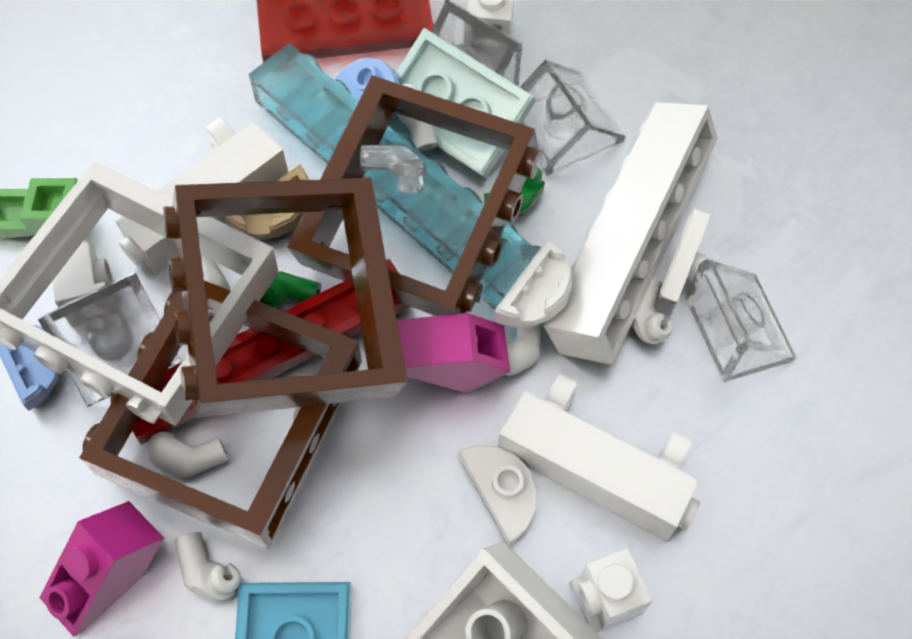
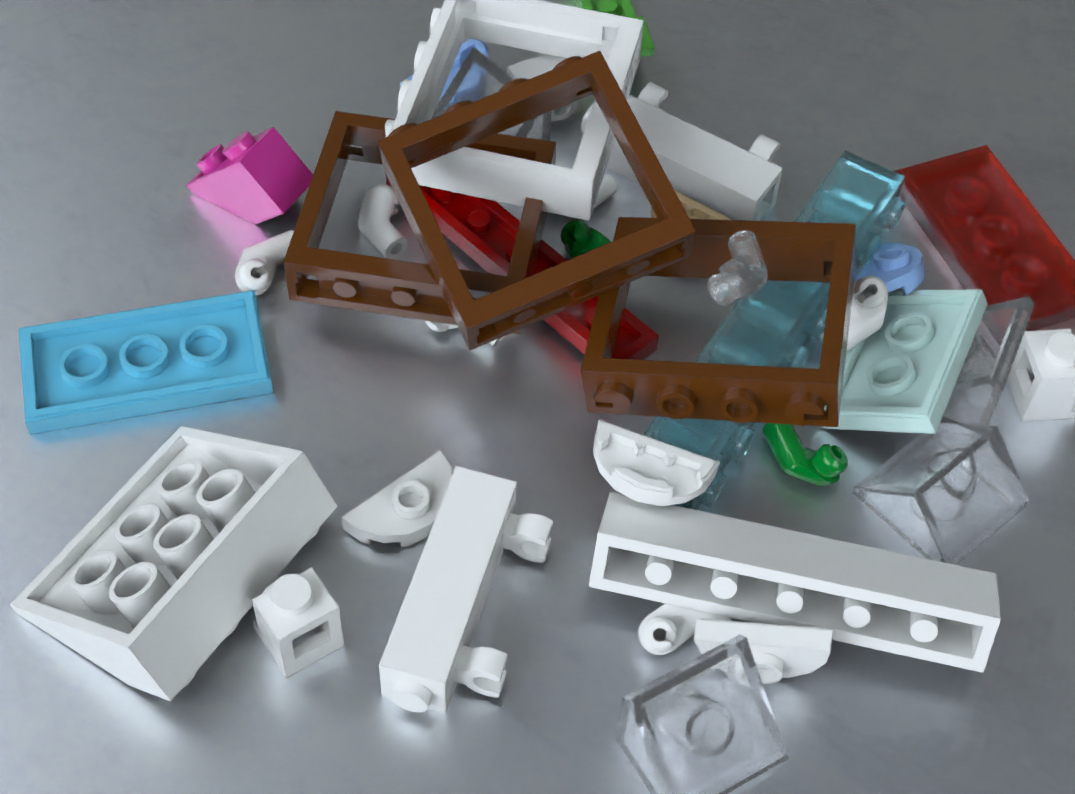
camera: 75 degrees right, 10 degrees down
dark pink slope [397,313,510,393] -> none
white arm [505,323,542,376] -> none

